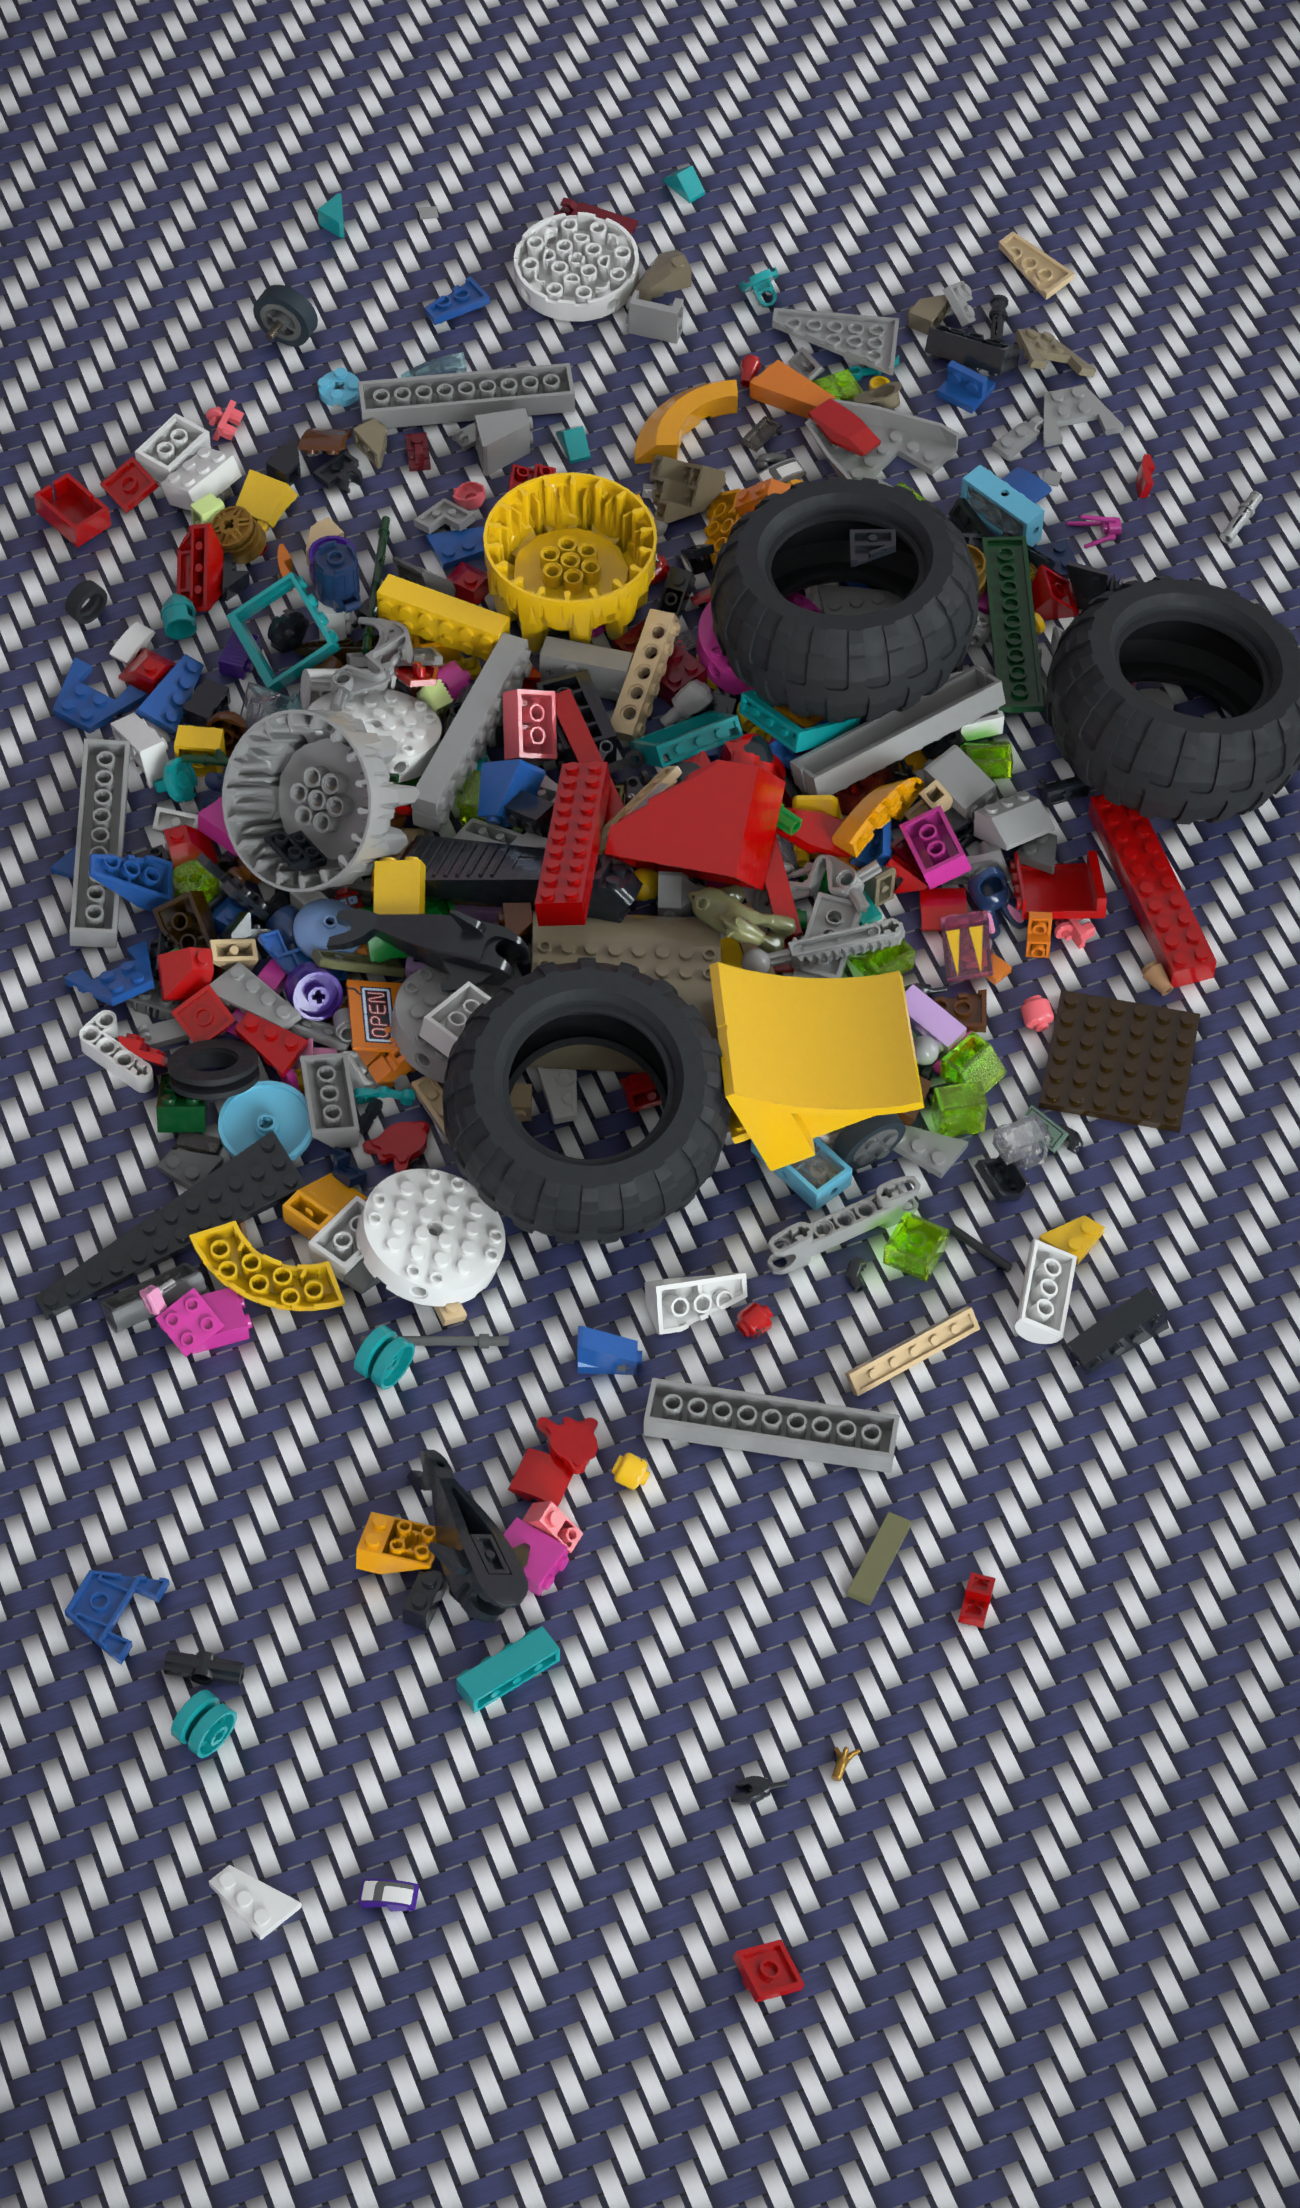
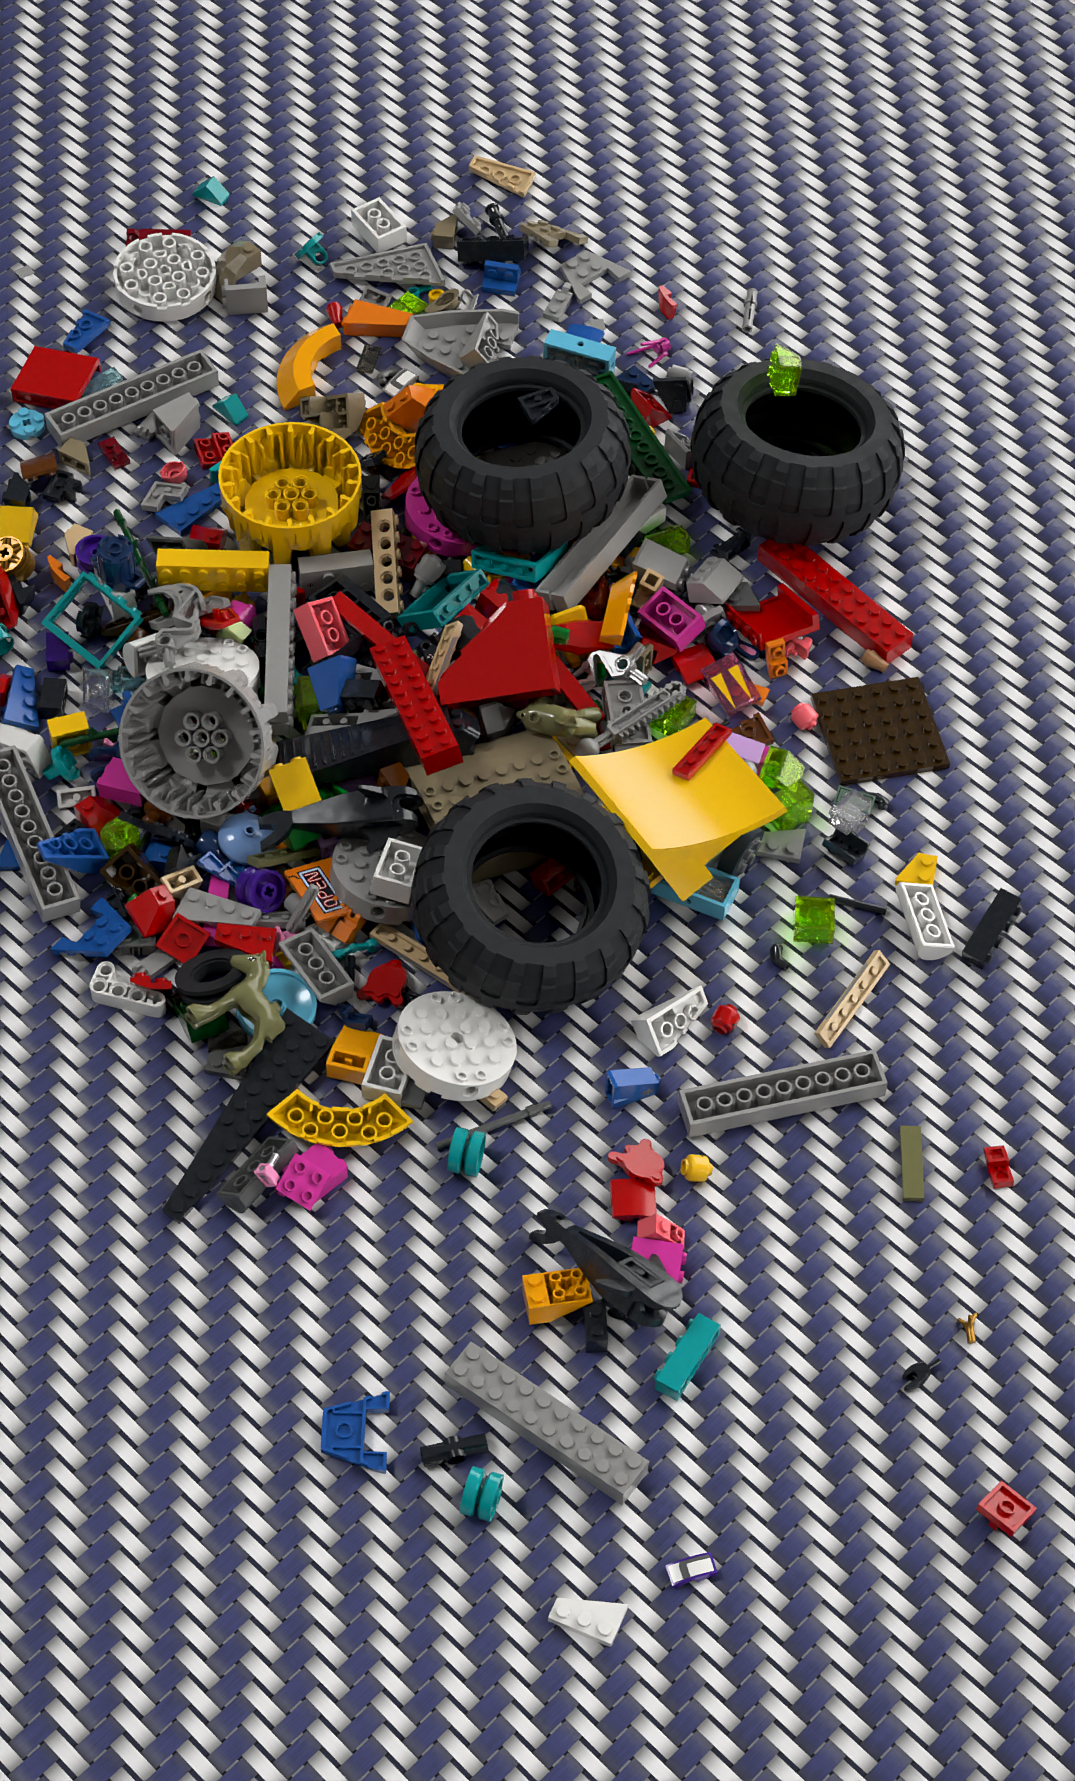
camera: 25 degrees left, 0 degrees up
reddish brown cylinder [205,710,248,757] -> none
black slope [264,830,327,870] -> none
light grey piece [767,1176,921,1275] -> none
red piece [808,398,881,457] -> none
none -> red panel [10,346,101,409]
none -> olive animal [185,950,285,1077]
none -> light grey axle [286,884,319,933]
none -> black piece [324,636,364,661]
none -> white brick [351,197,407,253]
none -> light grey brick [445,1342,649,1505]
none -> light grey hinge [456,289,479,310]
none -> light grey wedge [459,312,499,370]
none -> light grey brick [666,364,693,383]
none -> red tile [672,722,732,781]
none -> clear neon green slope [767,343,802,396]

